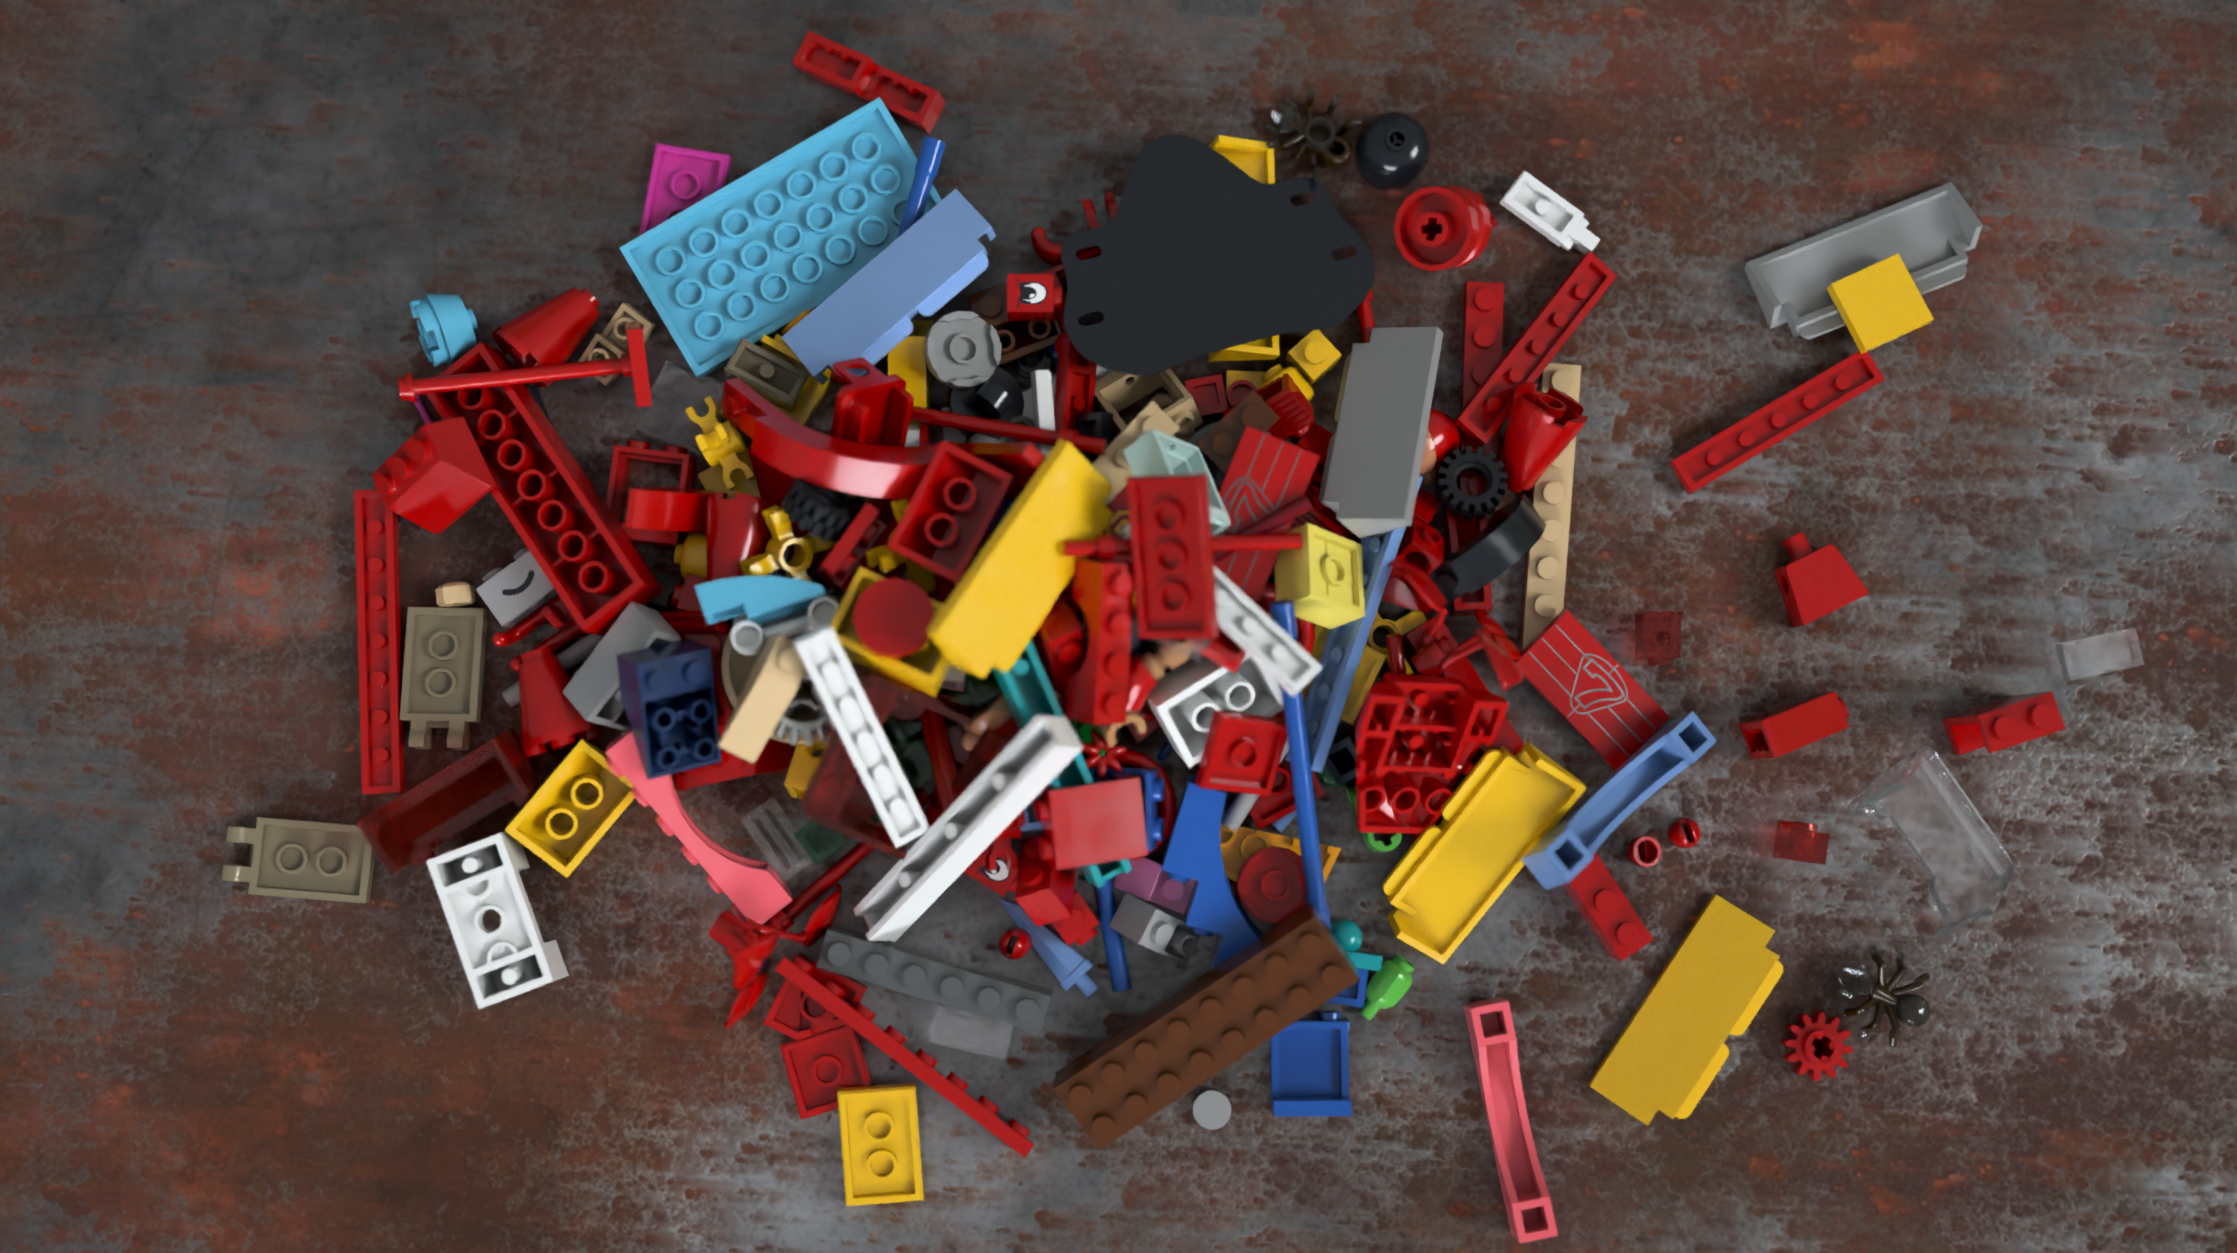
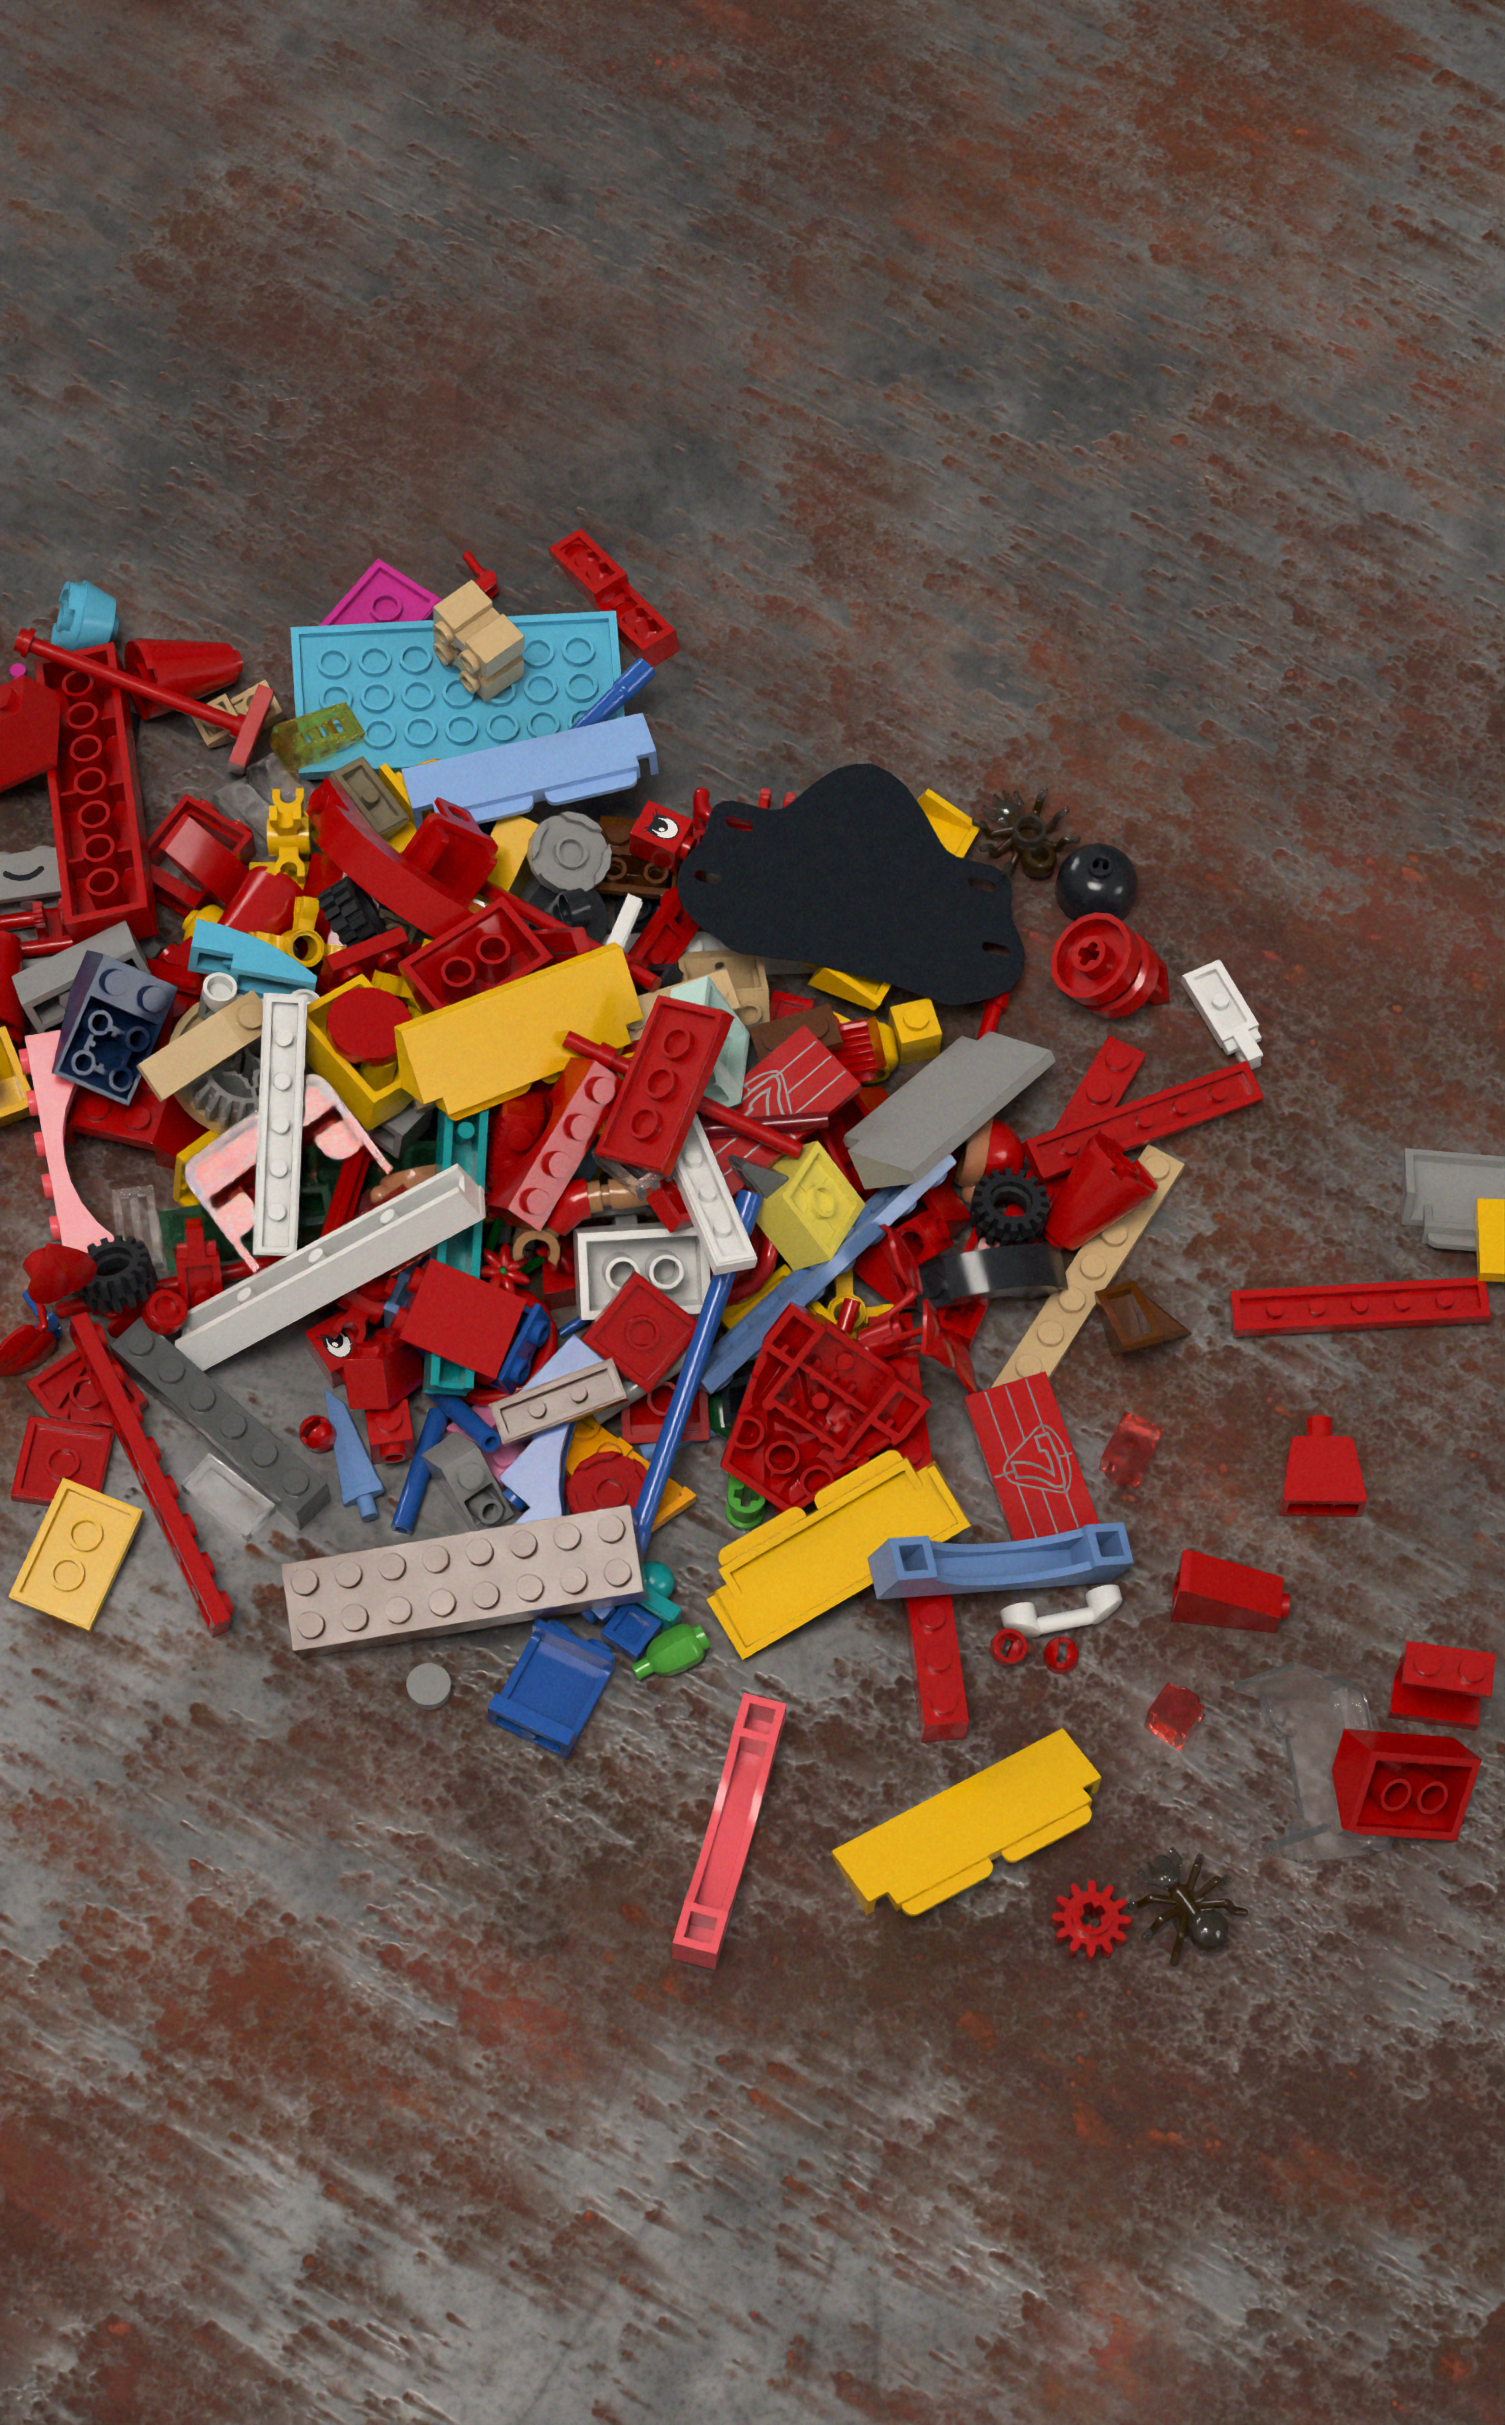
camera: 25 degrees right, 20 degrees down
none -> black tyre [79,1235,157,1314]
none -> red tile [142,1289,188,1335]
none -> red hinge [175,1217,224,1310]
none -> clear yellow slope [269,702,365,773]
none -> blue piece [424,1393,501,1452]
none -> tan brick [432,580,524,702]
none -> red hand [462,551,499,599]
none -> tile [489,1358,628,1447]
none -> dark grey slope [728,1154,789,1199]
none -> white bar [1000,1585,1123,1637]
none -> reddish brown slope [1095,1280,1193,1356]
none -> red slope [1332,1729,1482,1841]

